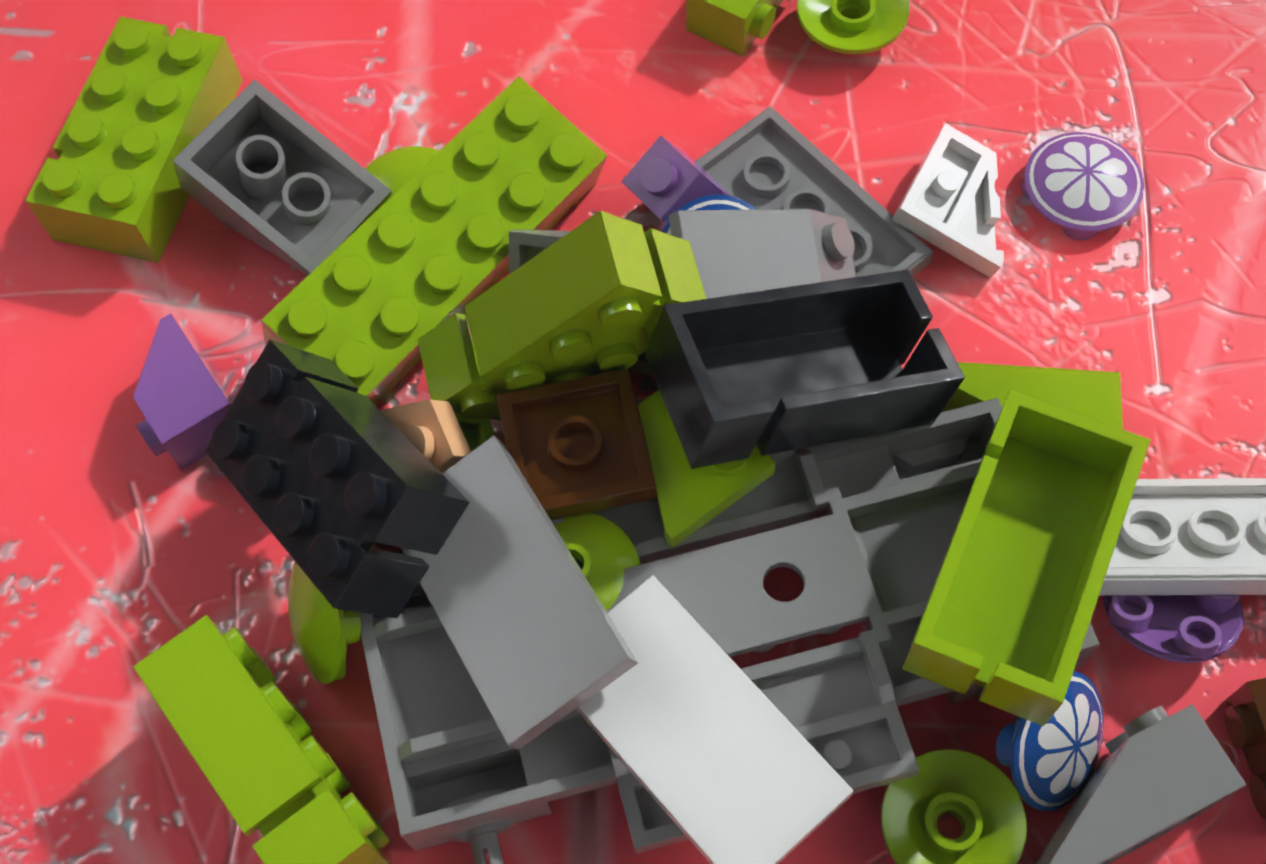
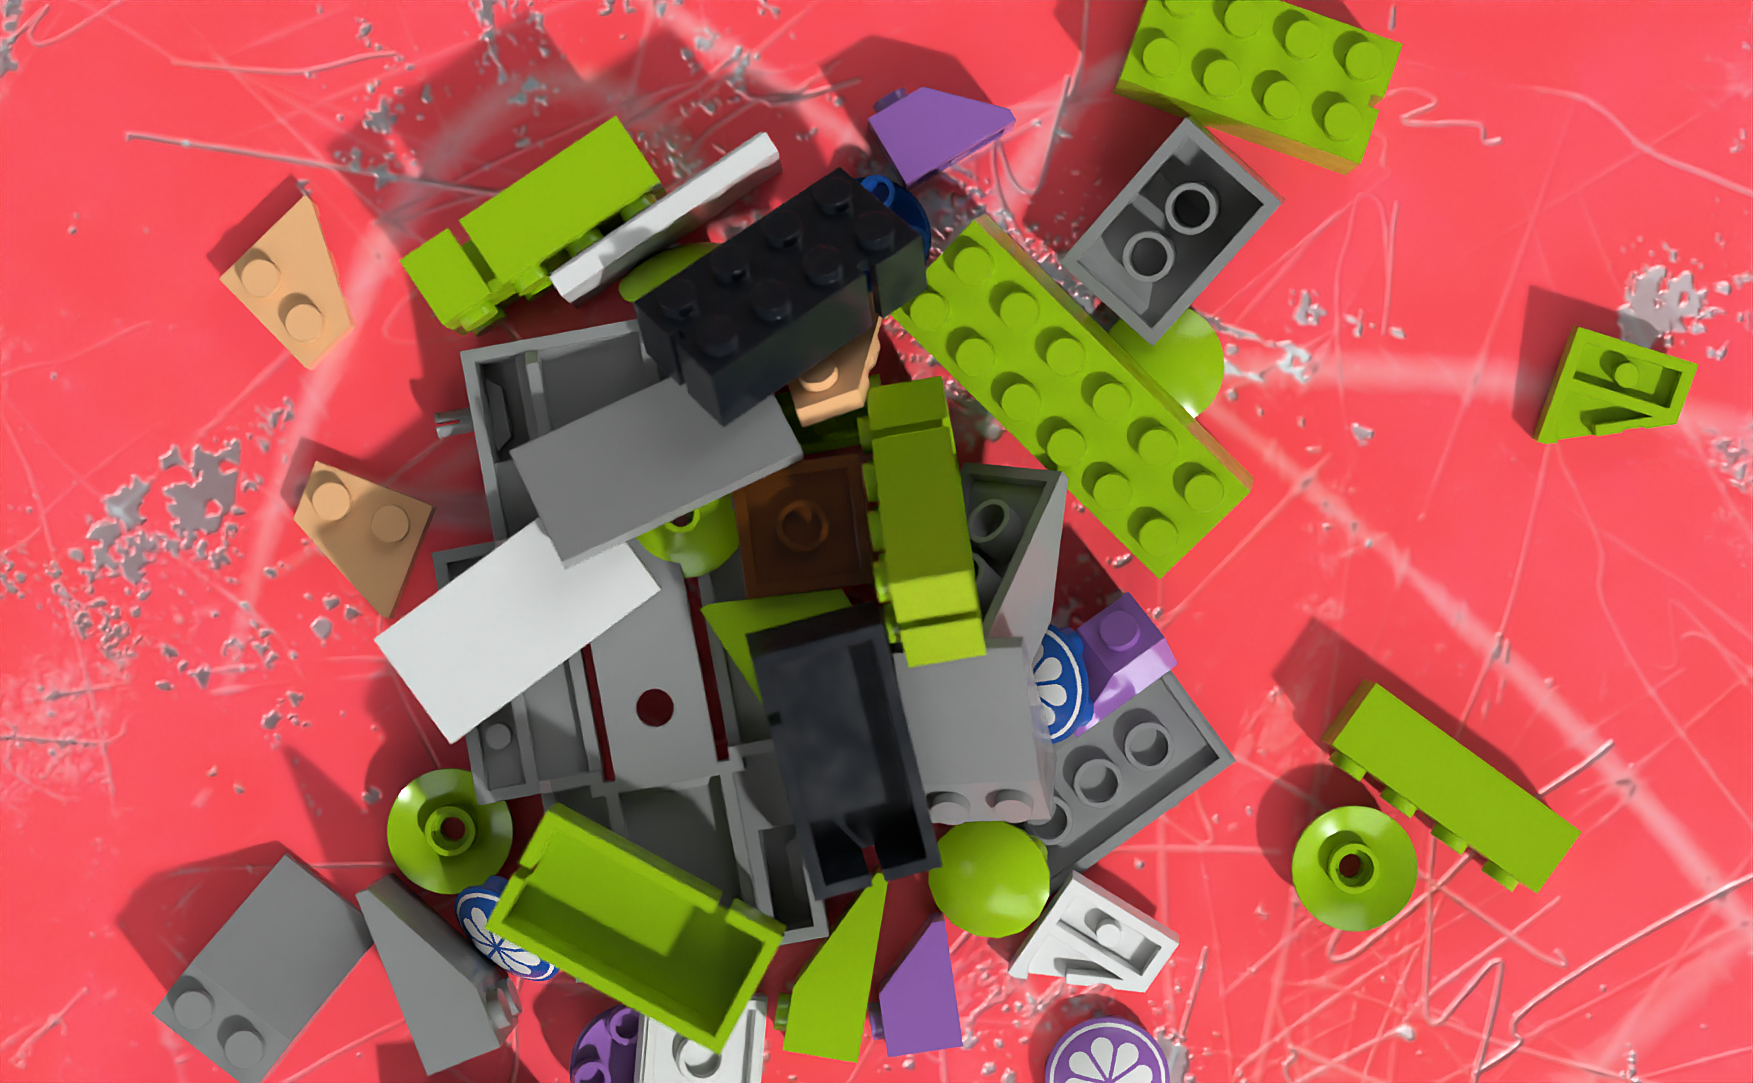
camera: 90 degrees right, 25 degrees up
none -> white tile [549,132,783,309]
none -> medium lavender slope [868,911,963,1057]
none -> lime dish [928,821,1050,938]

